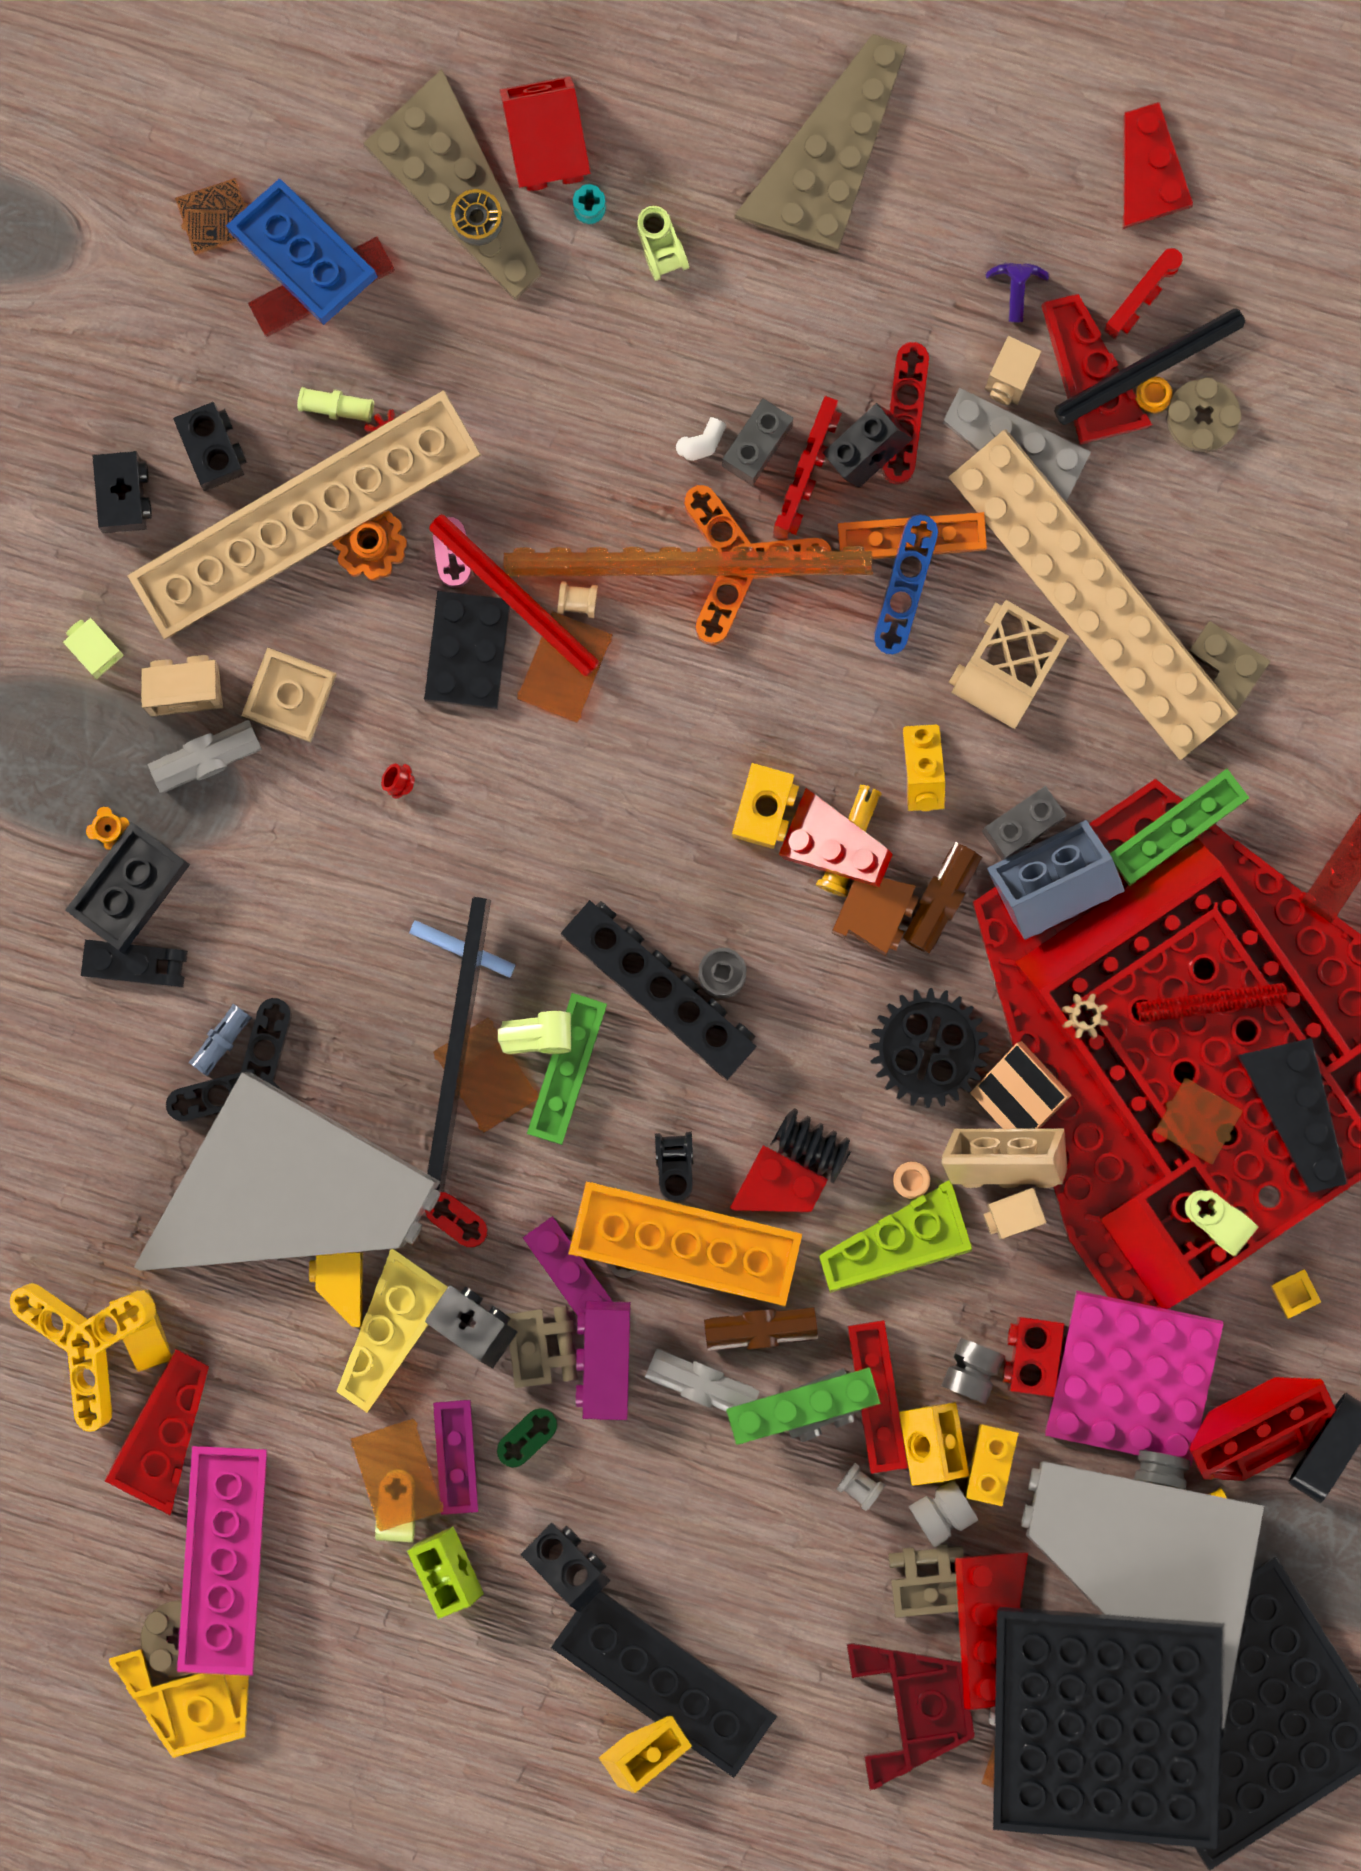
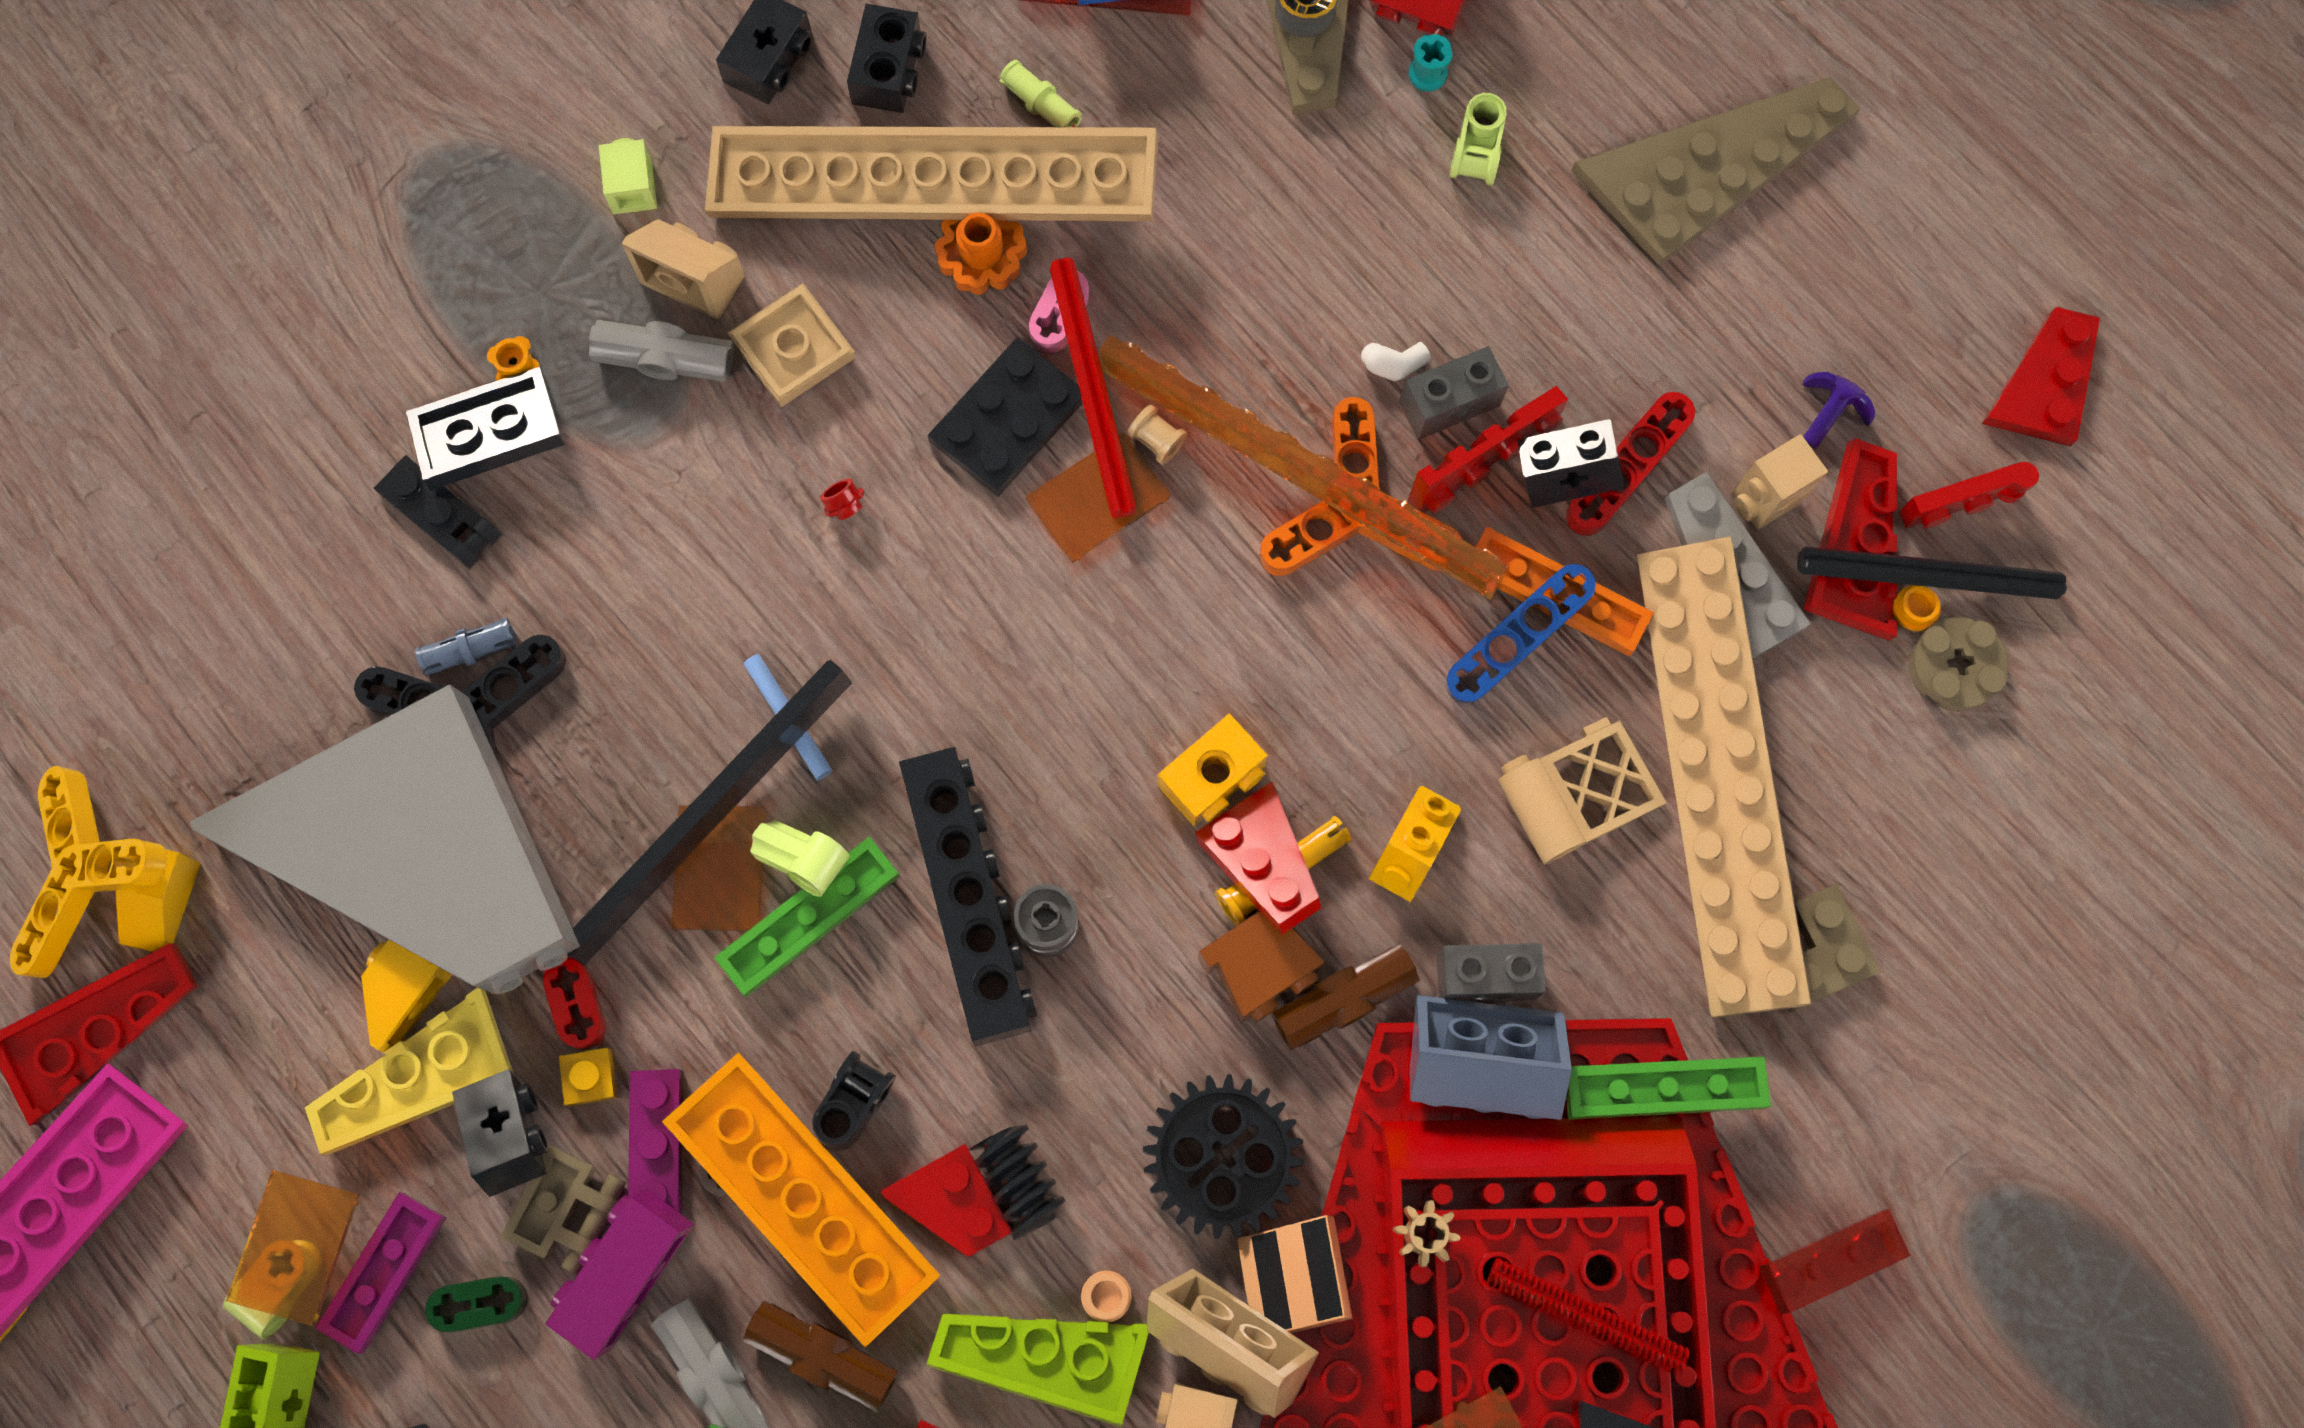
camera: 30 degrees right, 10 degrees down
none -> yellow plate [559,1048,618,1107]

